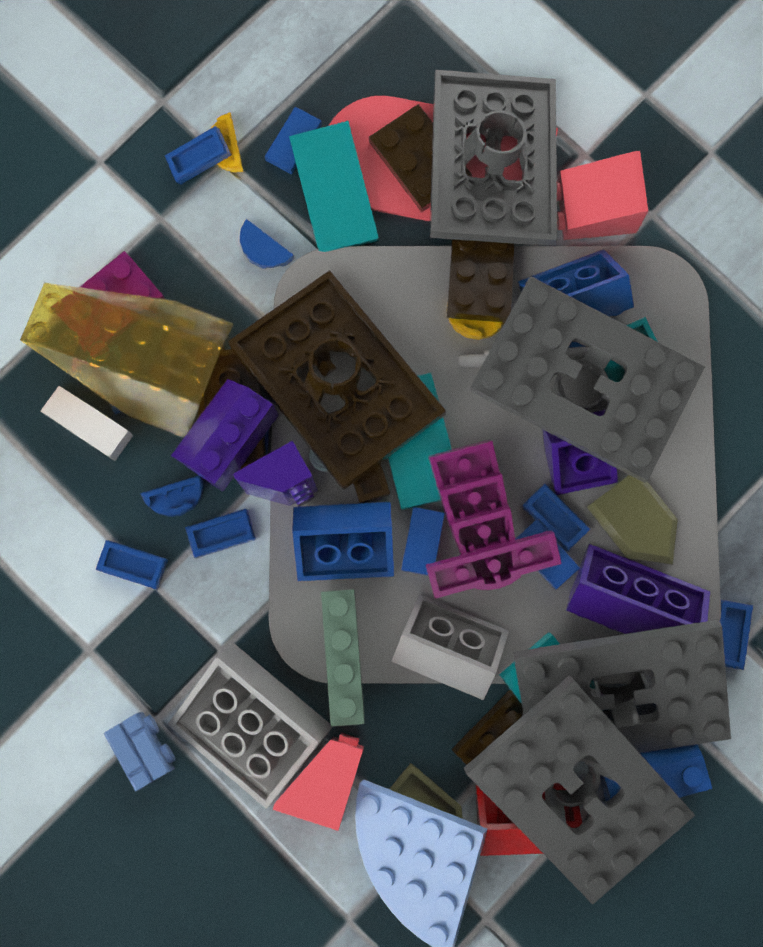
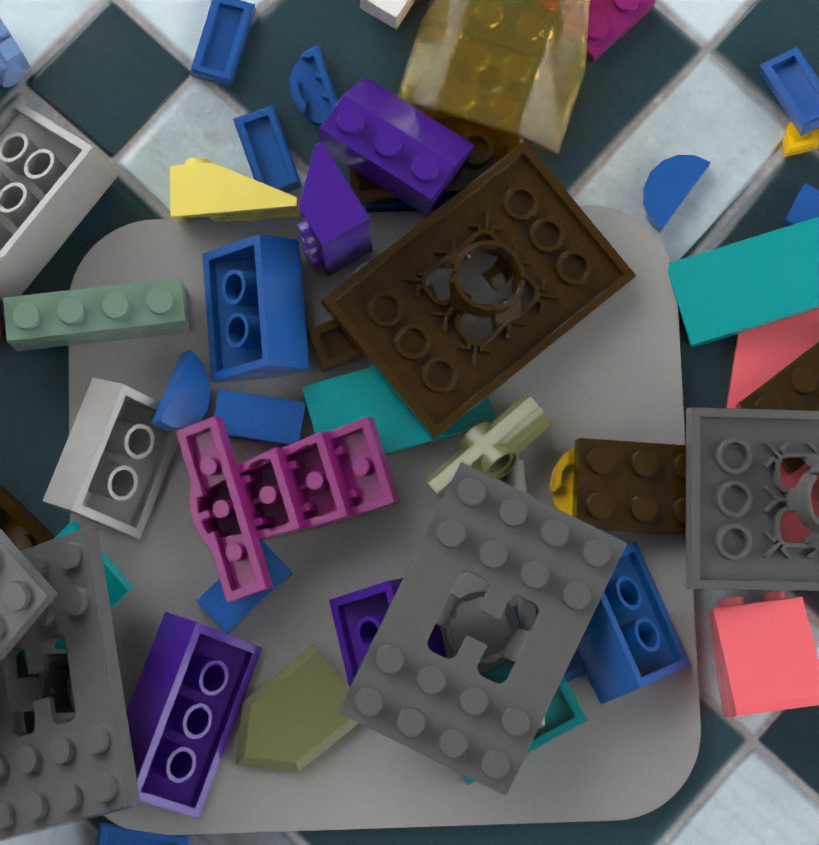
camera: 85 degrees right, 0 degrees up
blue tile [521,484,590,552] -> none
none -> blue tile [151,350,211,431]
none -> light yellow slope [170,158,300,223]
none -> olive piece [425,393,553,499]

